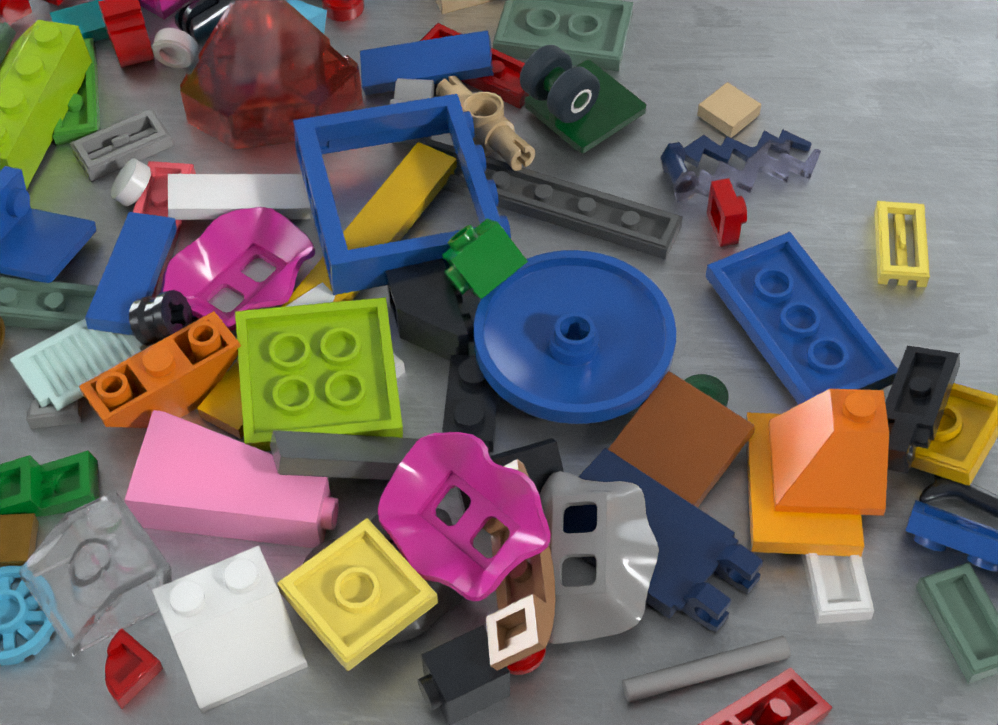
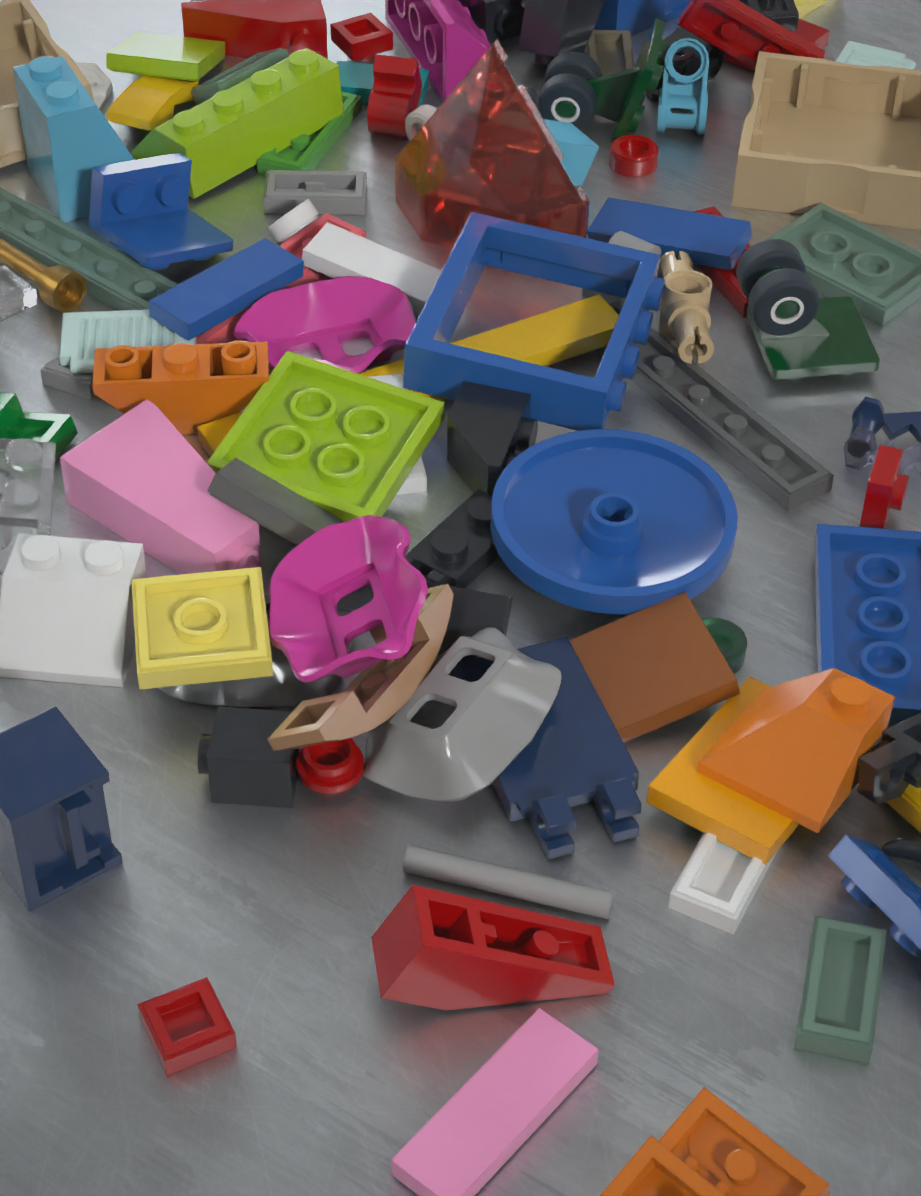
camera: 30 degrees right, 10 degrees down
black wheel [129,290,193,347] -> none
green brick [442,218,528,299] -> none

